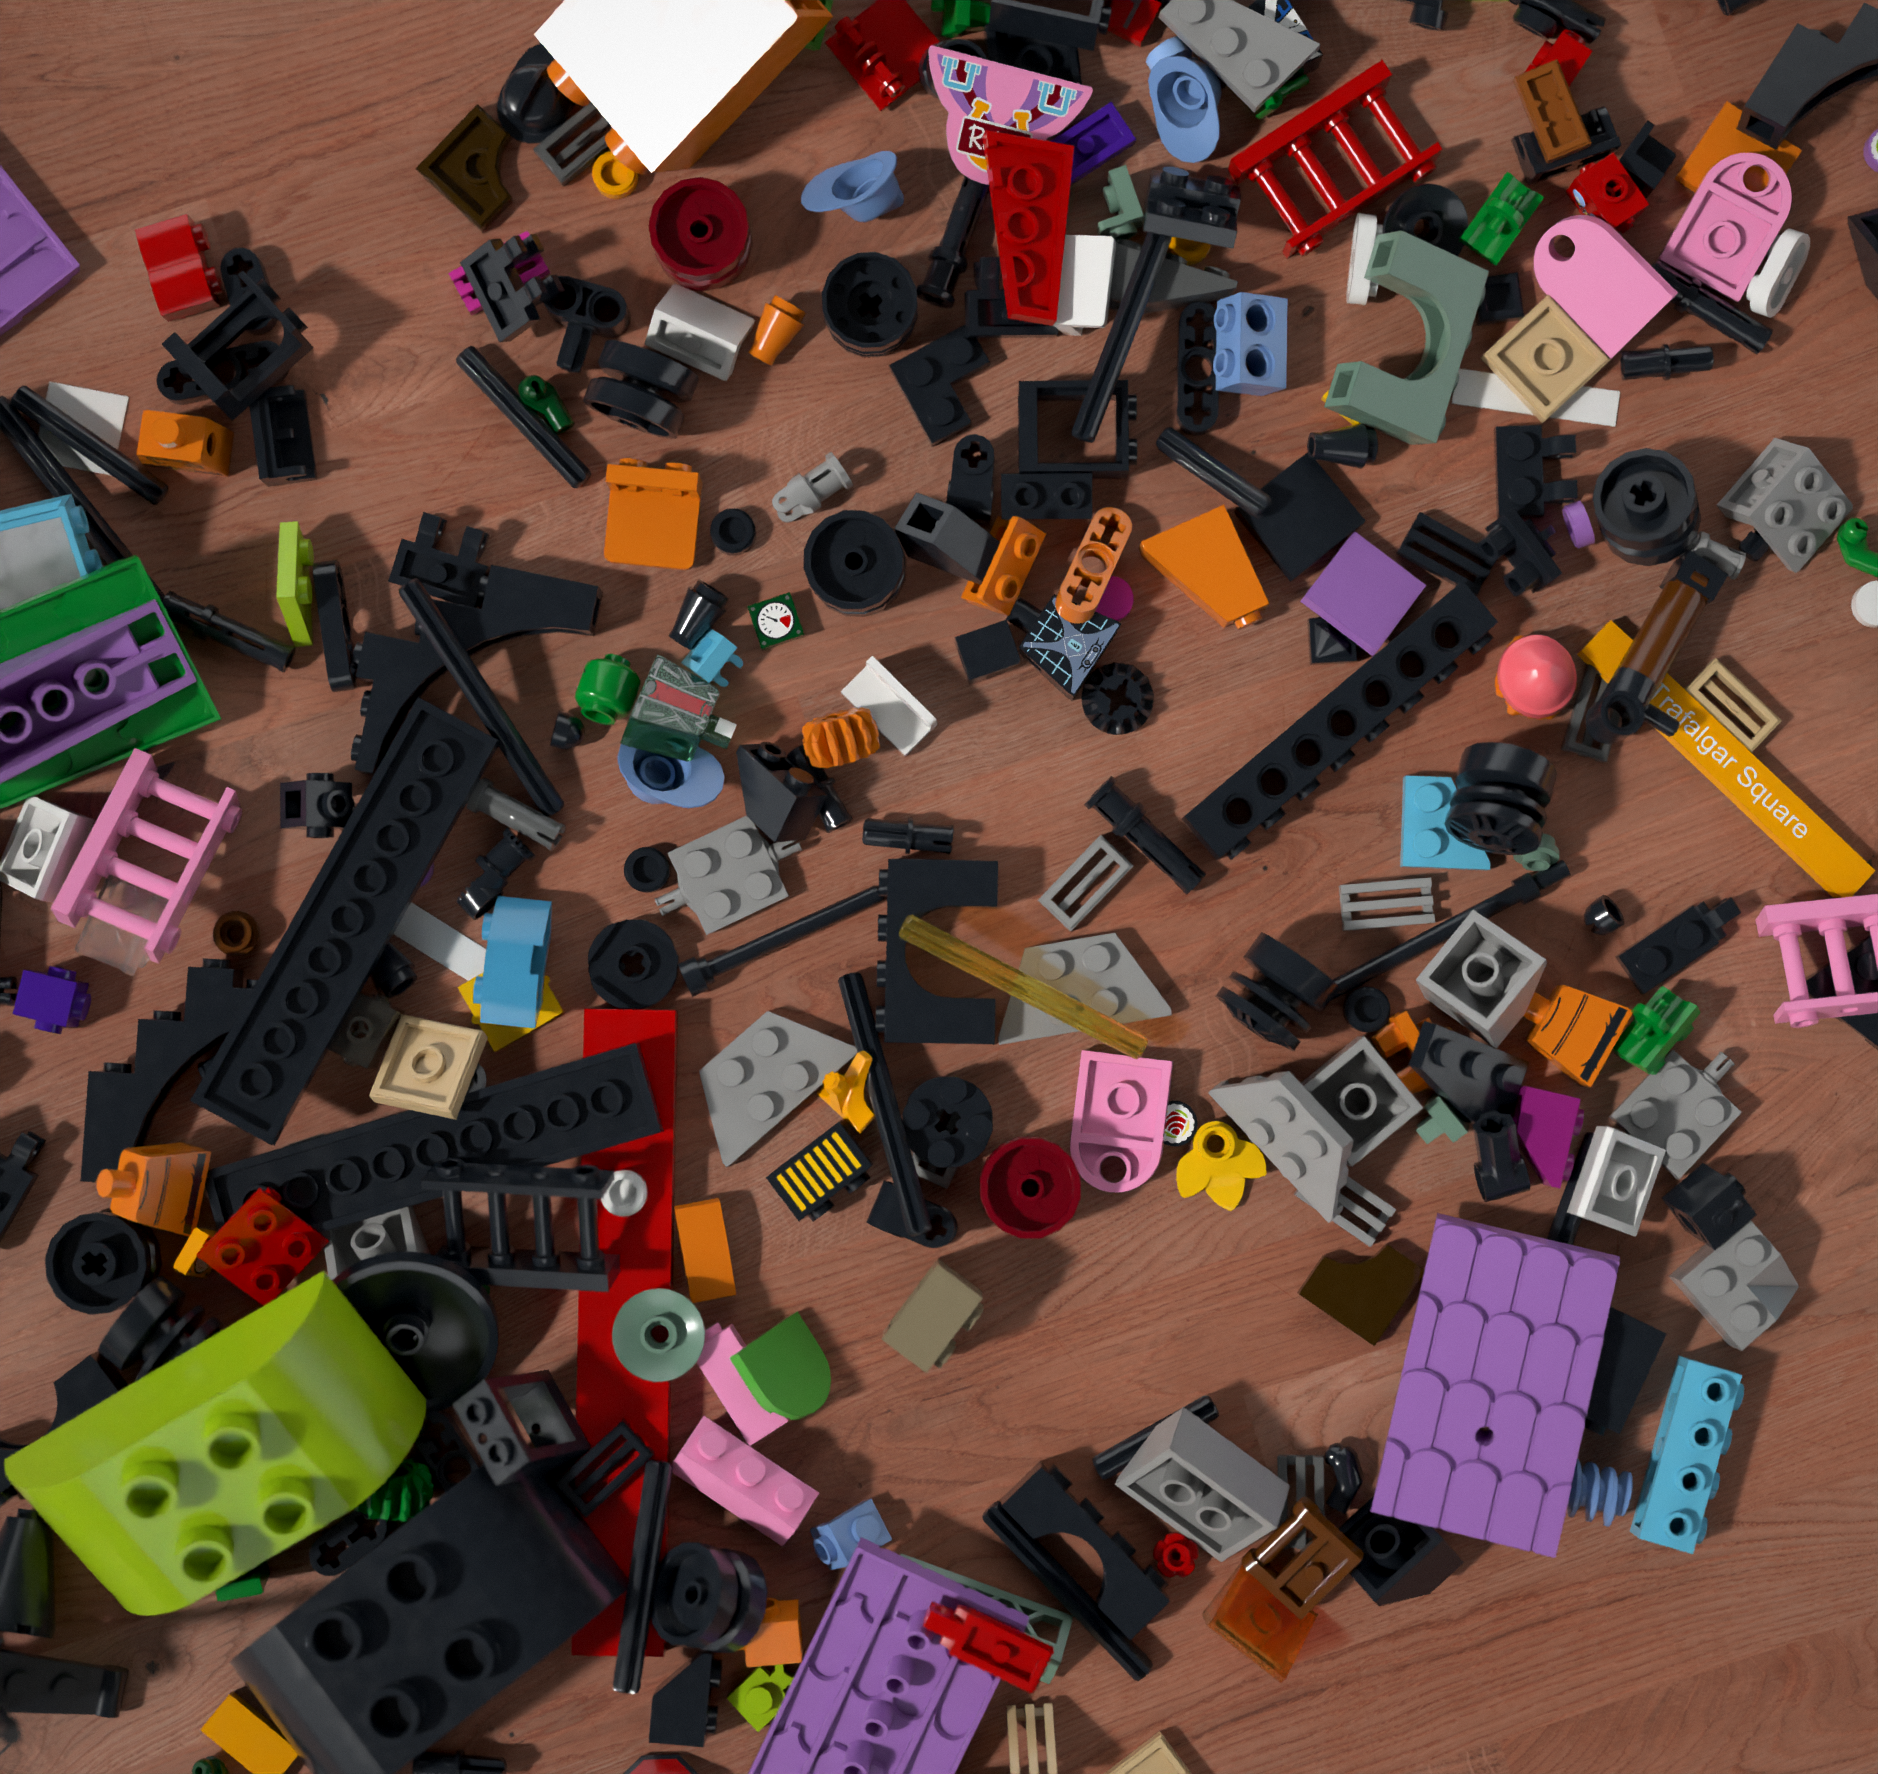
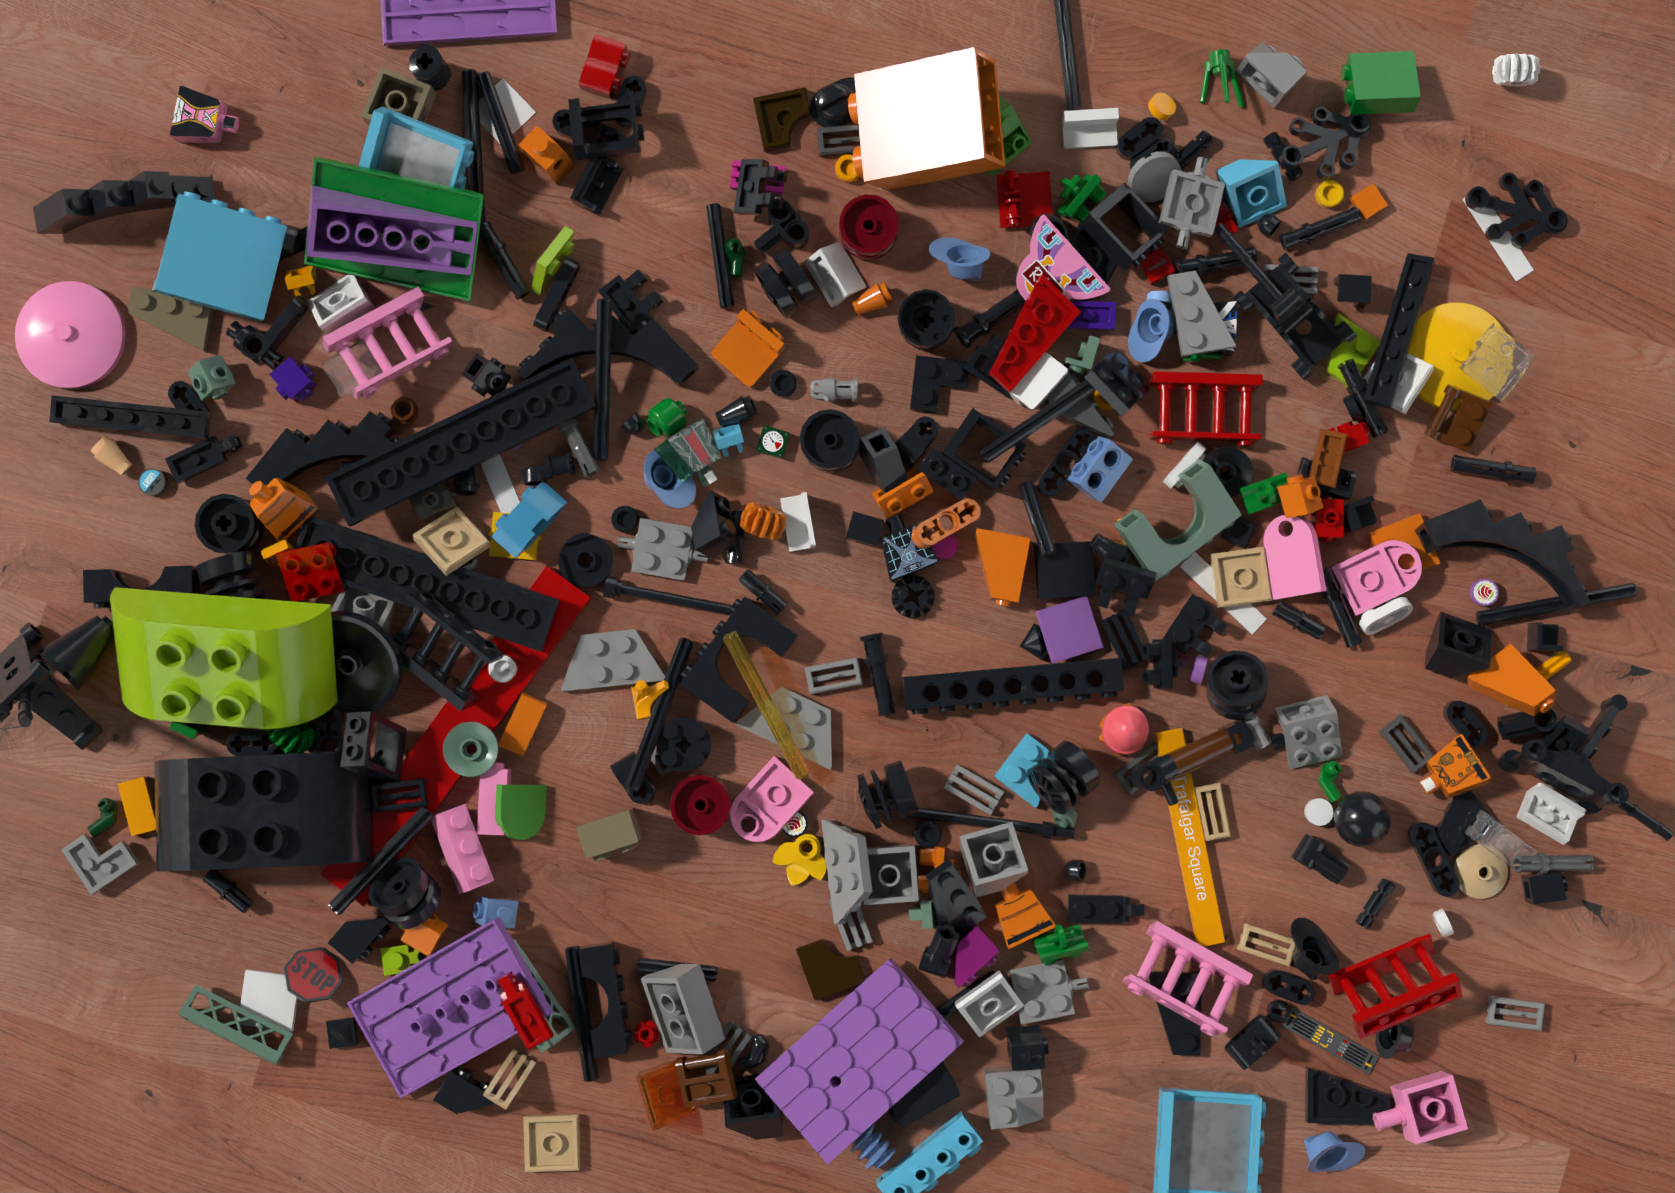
camera: 35 degrees right, 0 degrees up
black brick [766,1121,873,1222] -> none
none -> black plate [1095,557,1157,616]
none -> orange brick [1277,474,1323,518]

